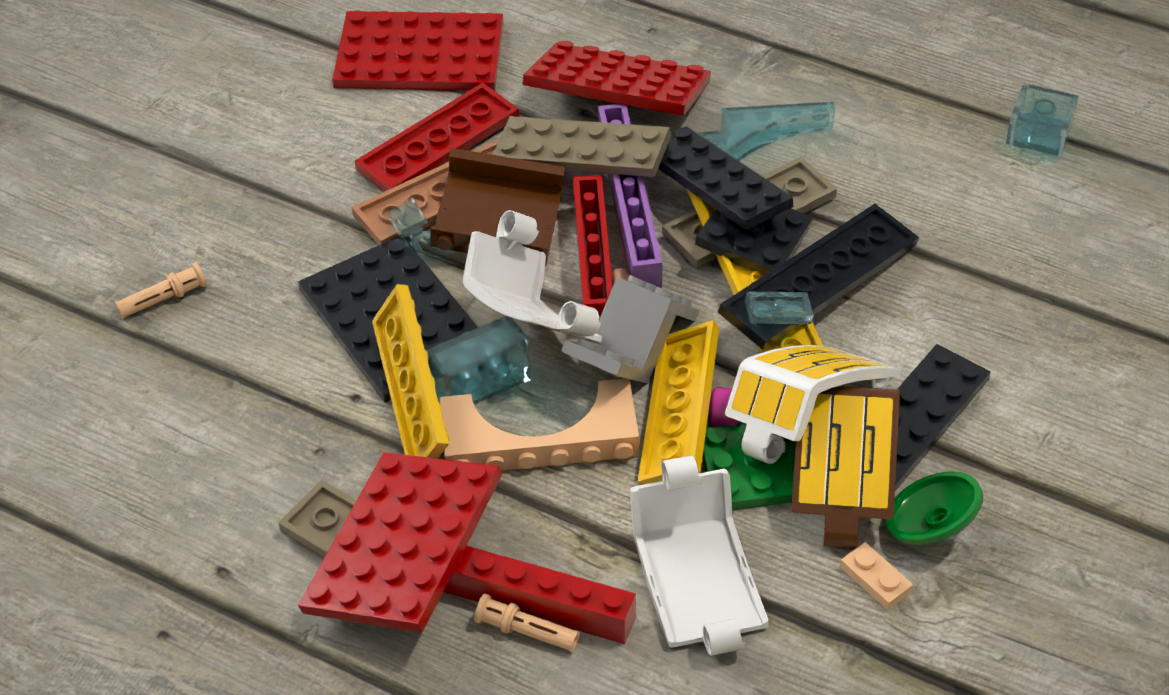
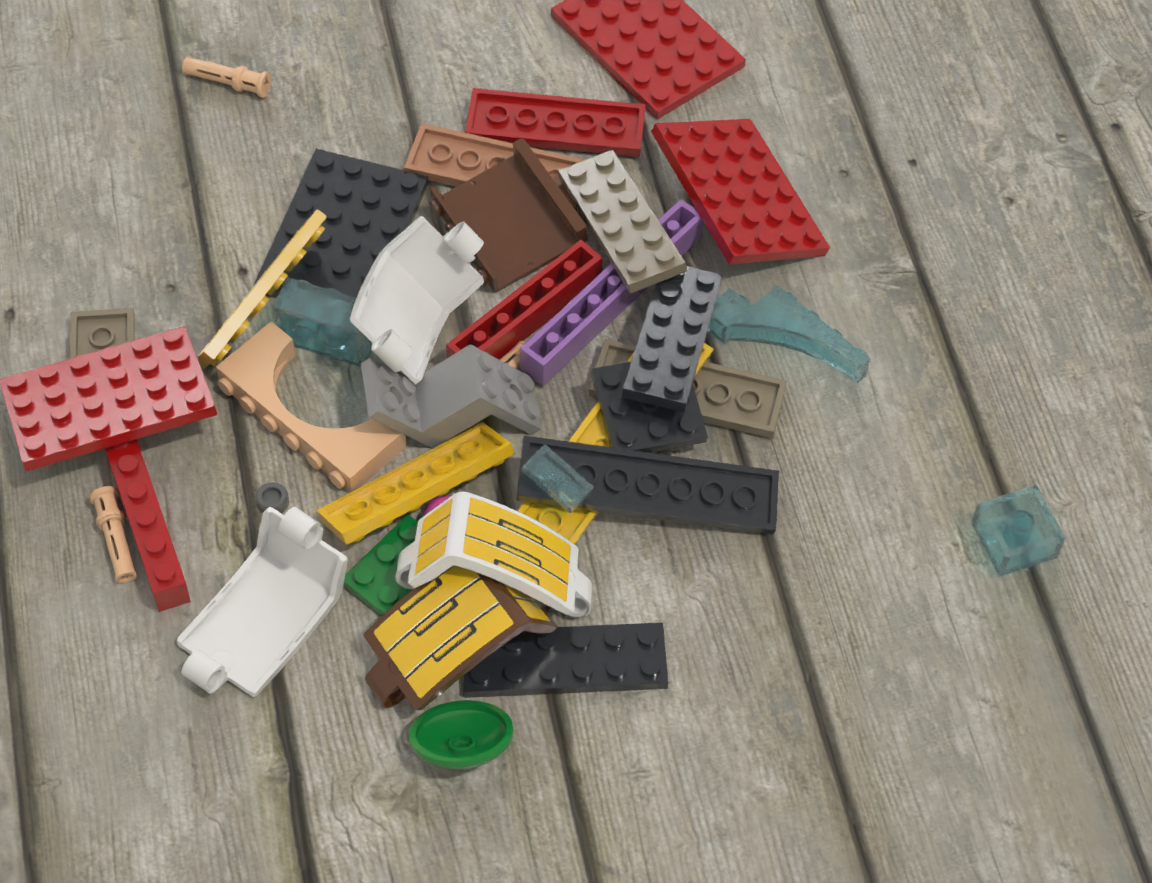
camera: 45 degrees right, 10 degrees up
clear light blue plate [386,197,430,253] -> none
light nougat plate [840,542,913,610] -> none
none -> dark grey tile [255,482,289,513]

